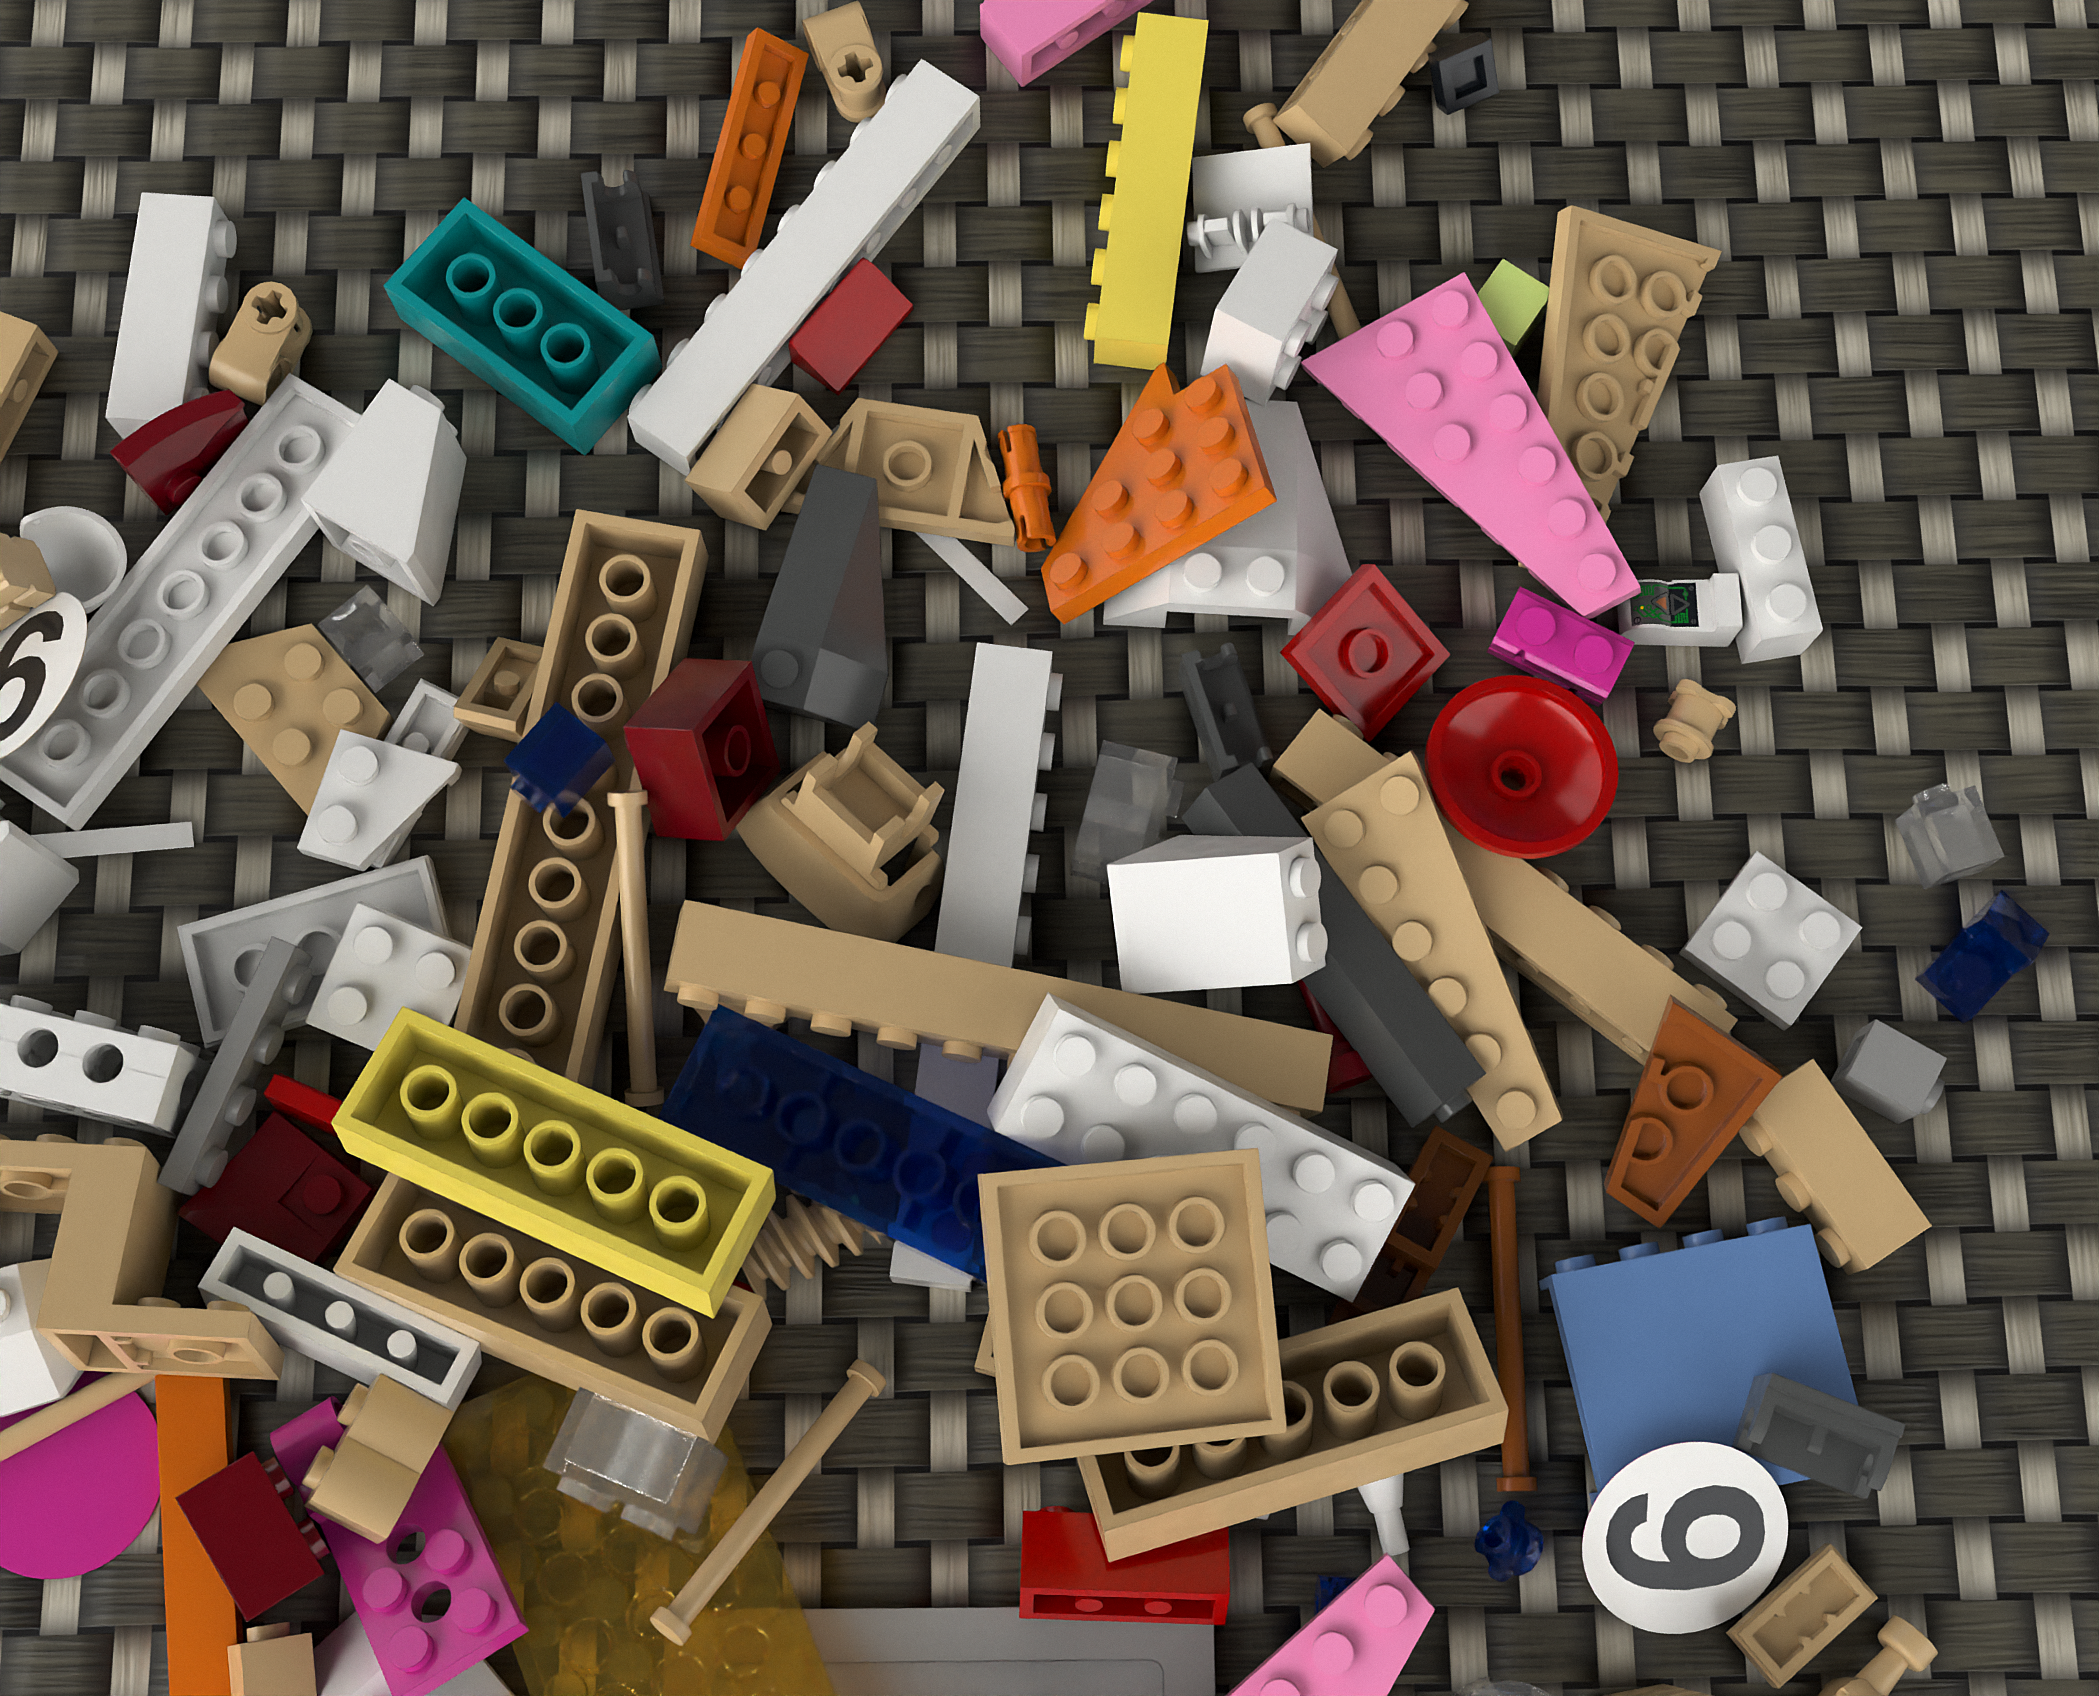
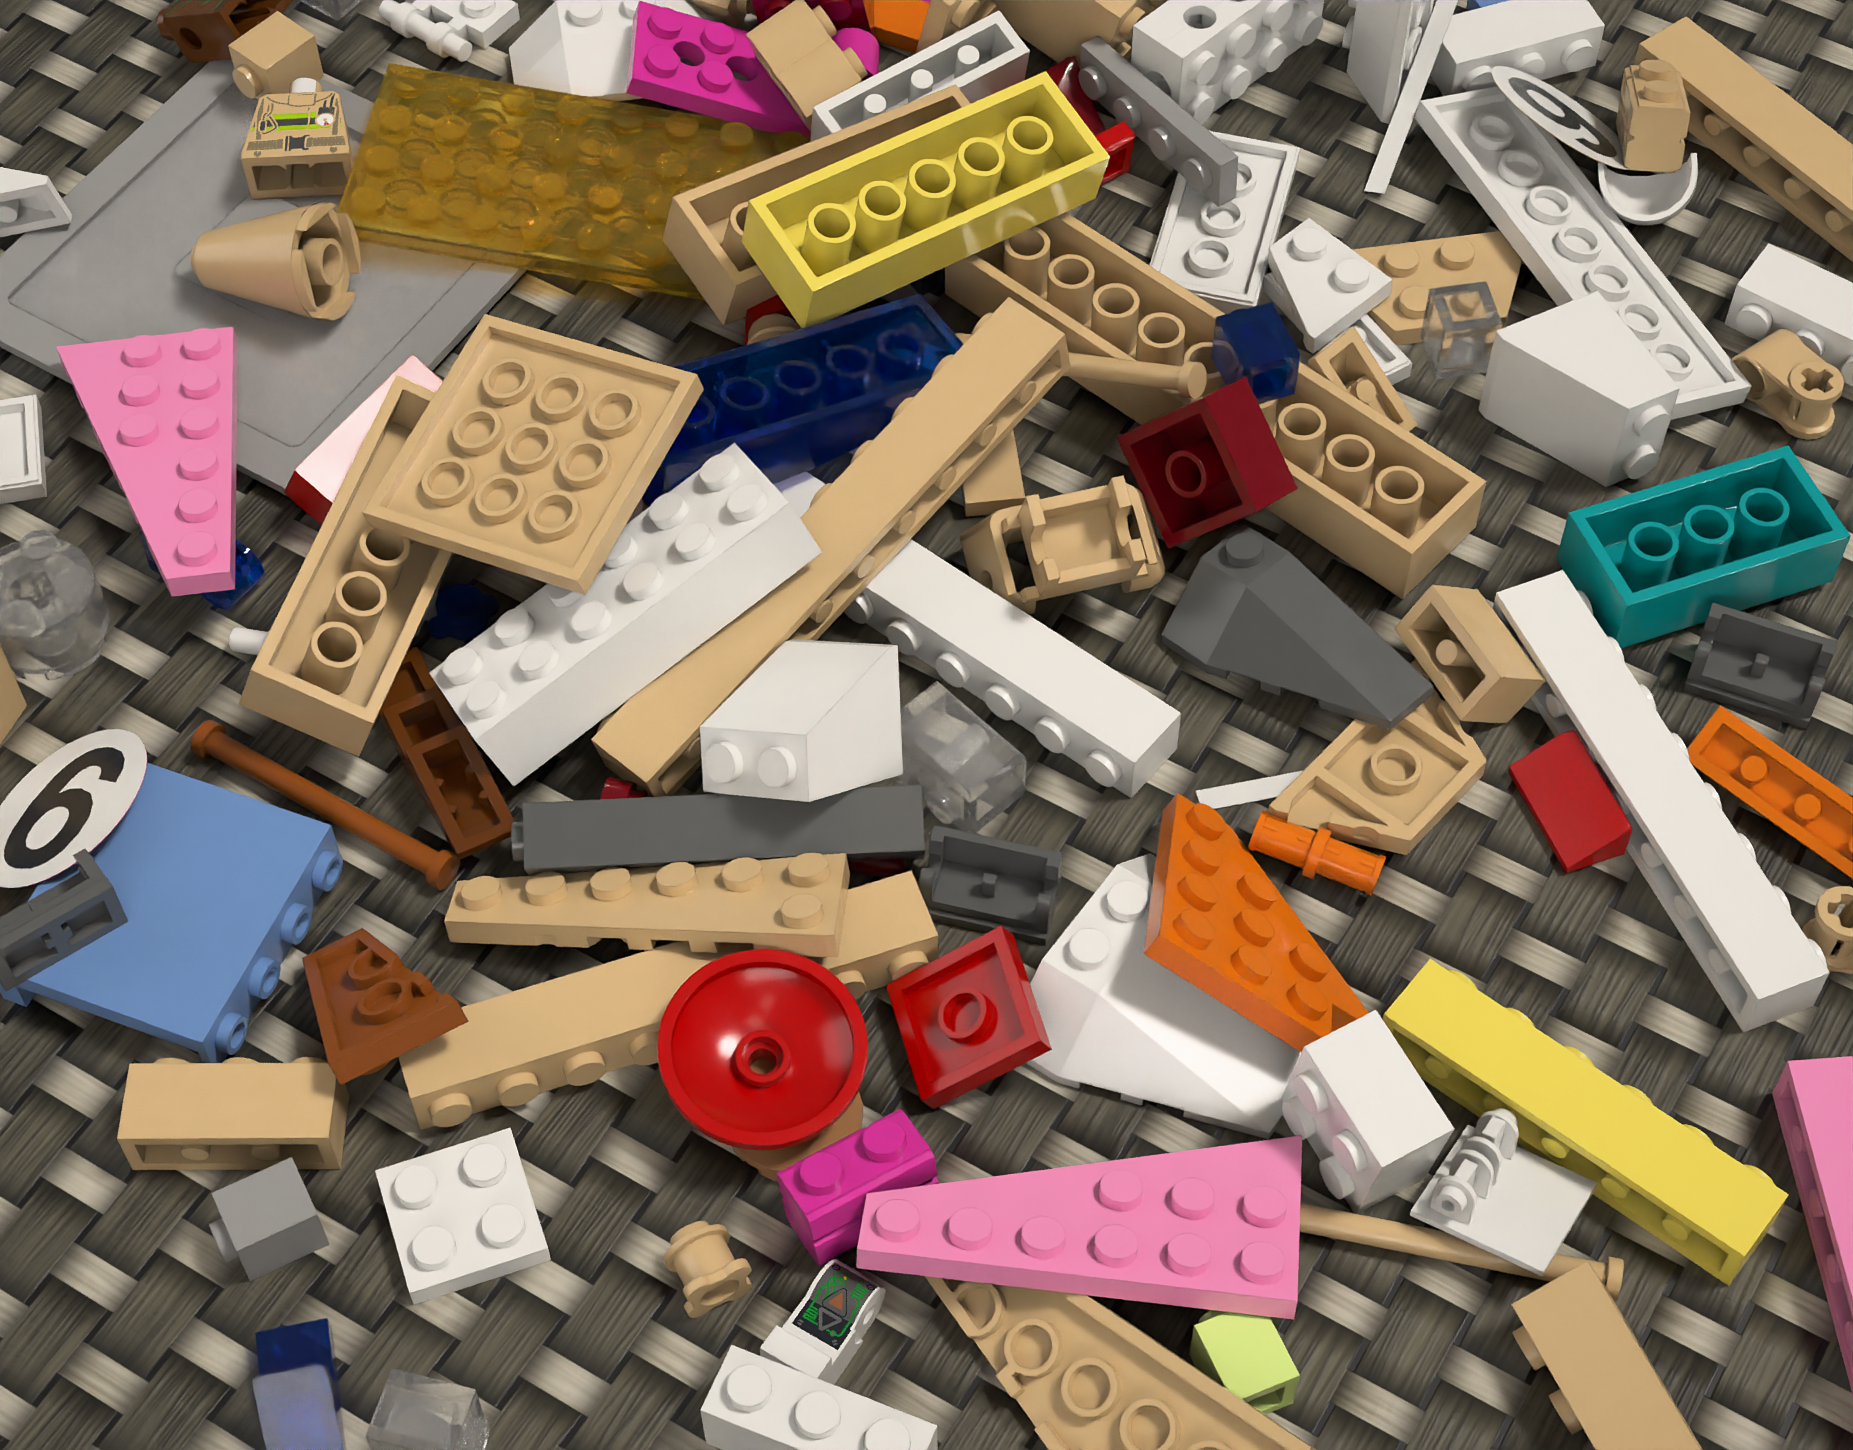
camera: 125 degrees right, 20 degrees down
dark red plate [109,389,249,516] -> none
white plate [305,901,473,1051] -> none
clear brick [543,1387,729,1541] -> none
tan bar [650,1359,887,1646] -> none
clear blue plate [1474,1500,1544,1582] -> none

